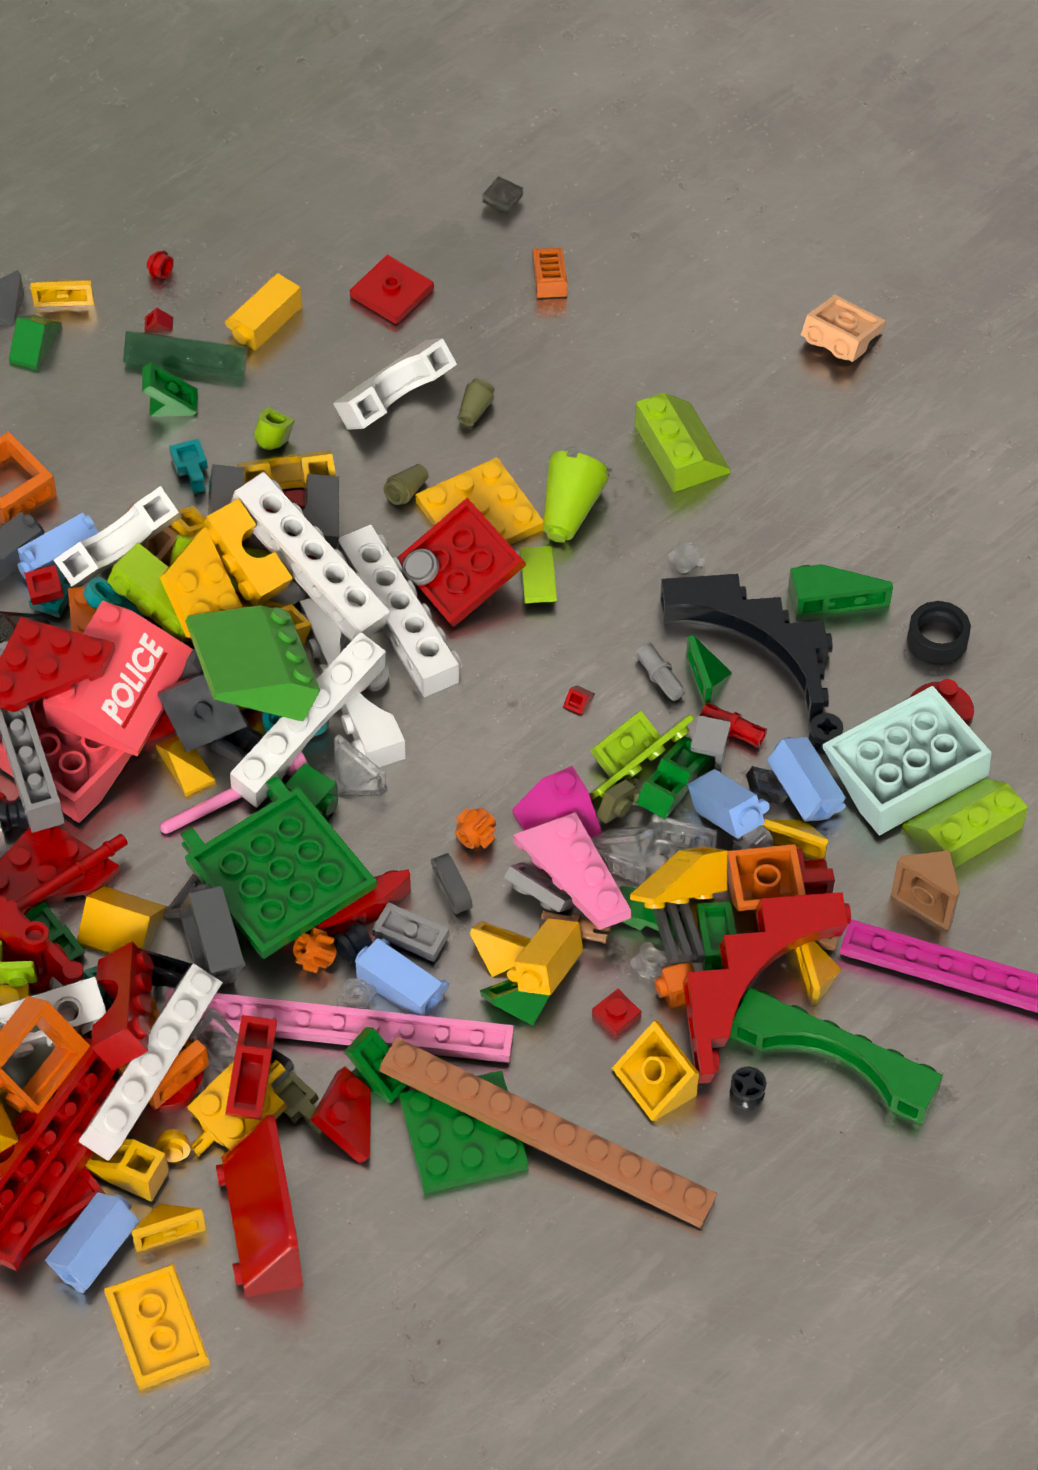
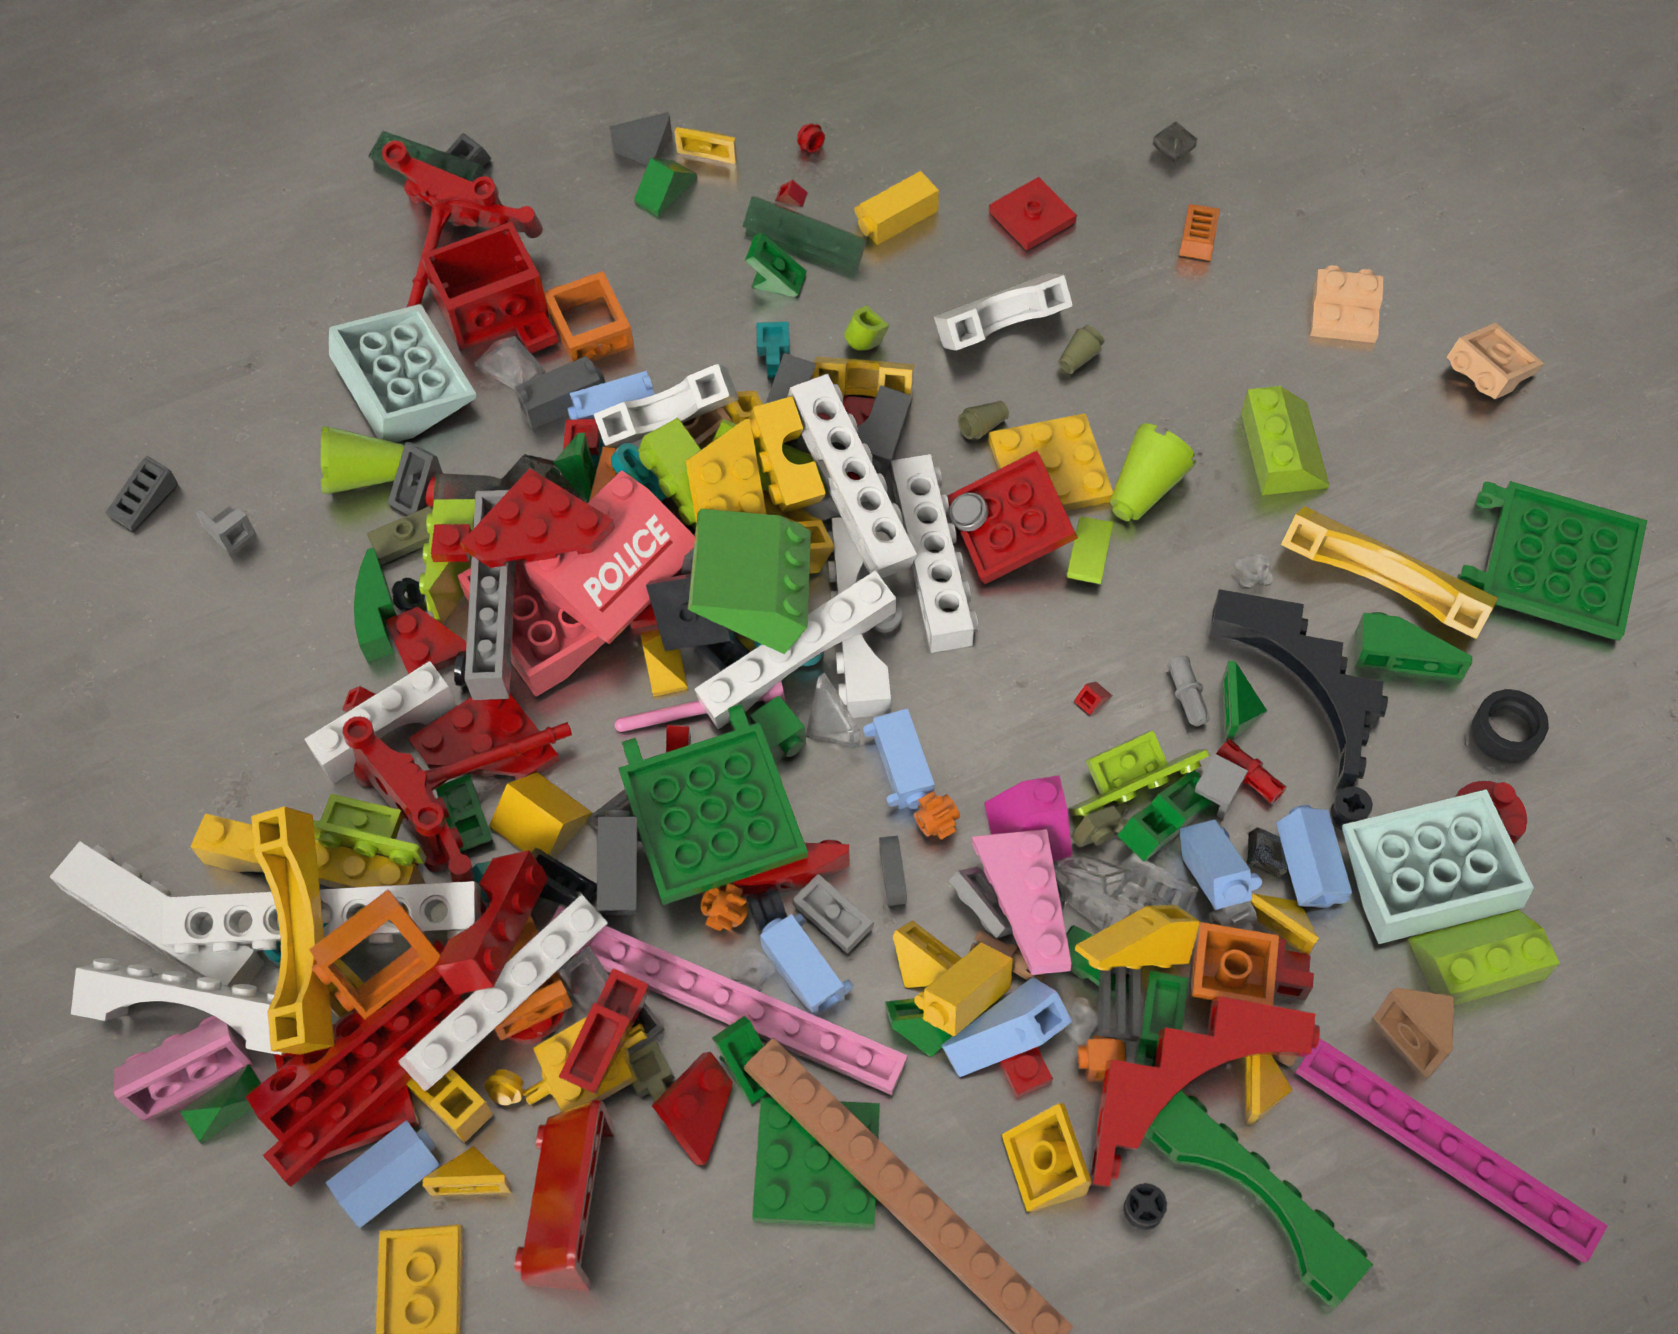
camera: 20 degrees right, 5 degrees up
none -> green slope [553,433,596,503]
none -> red piece [666,725,691,752]
none -> light blue brick [863,708,935,809]
none -> light blue slope [941,977,1072,1077]
none -> yellow arch [1281,506,1498,639]
none -> light nougat plate [1310,265,1383,343]
none -> green plate [1457,481,1648,641]

